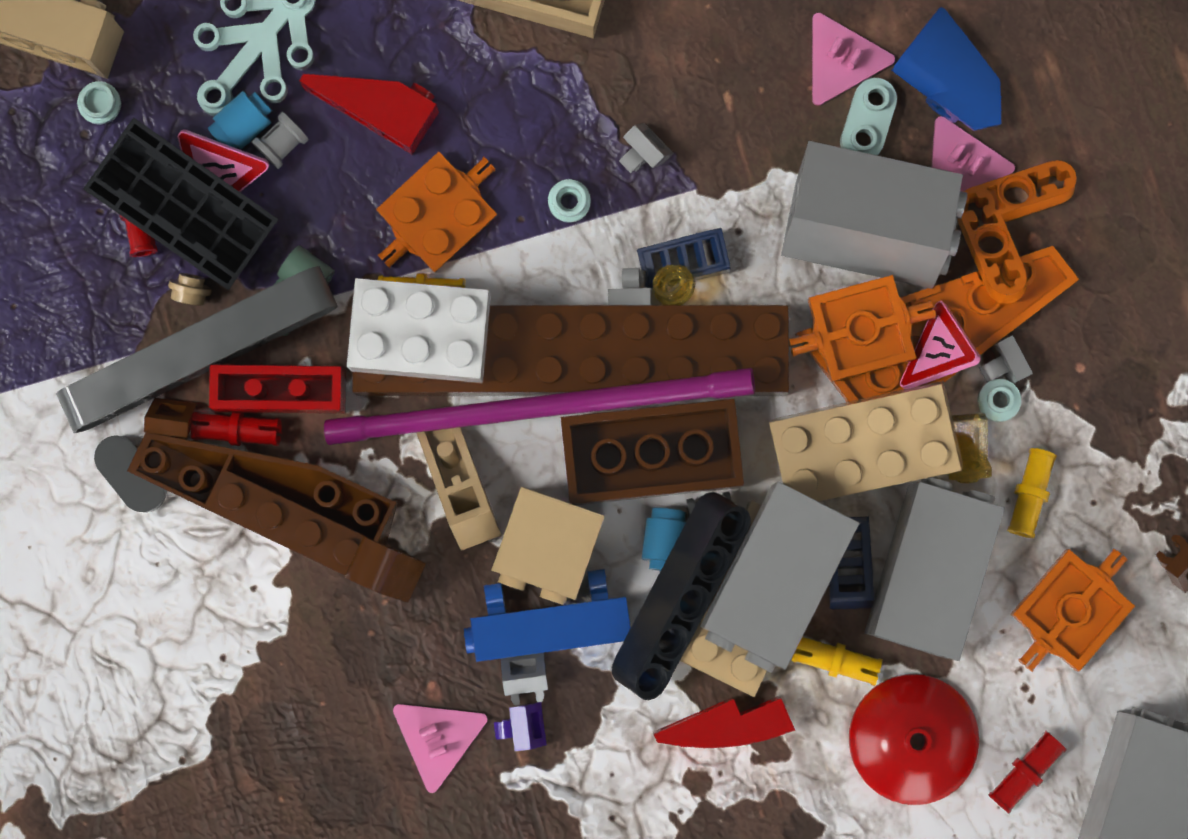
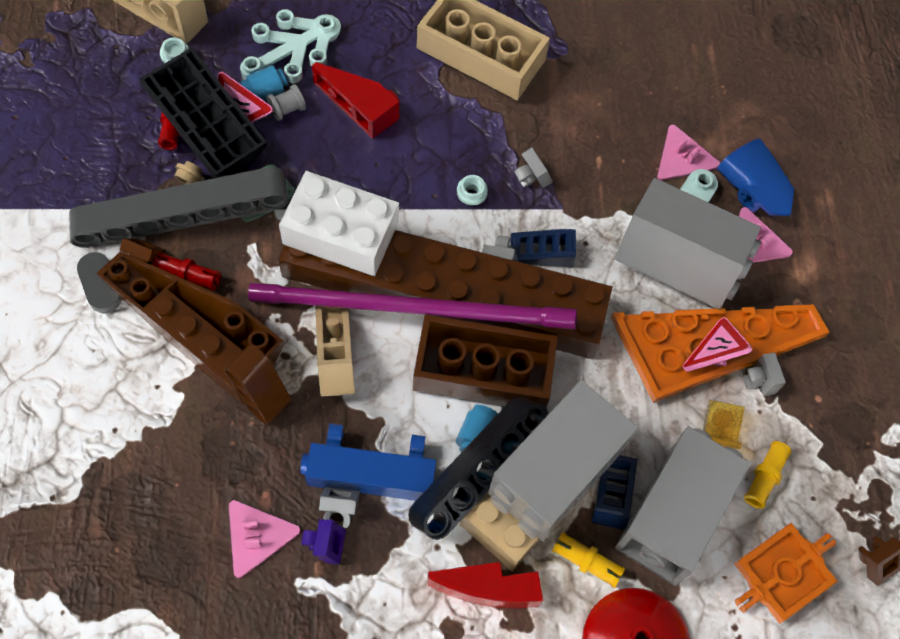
camera: 10 degrees right, 20 degrees down
red brick [209,365,347,414] -> none
orange plate [376,152,497,273] -> none
tan brick [491,487,605,605] -> none
clear yellow plate [653,265,696,305] -> none
tan brick [769,381,963,501] -> none
orange plate [789,275,936,382] -> none
orange beam [957,160,1077,304] -> none
light aqua plate [977,379,1021,422] -> none

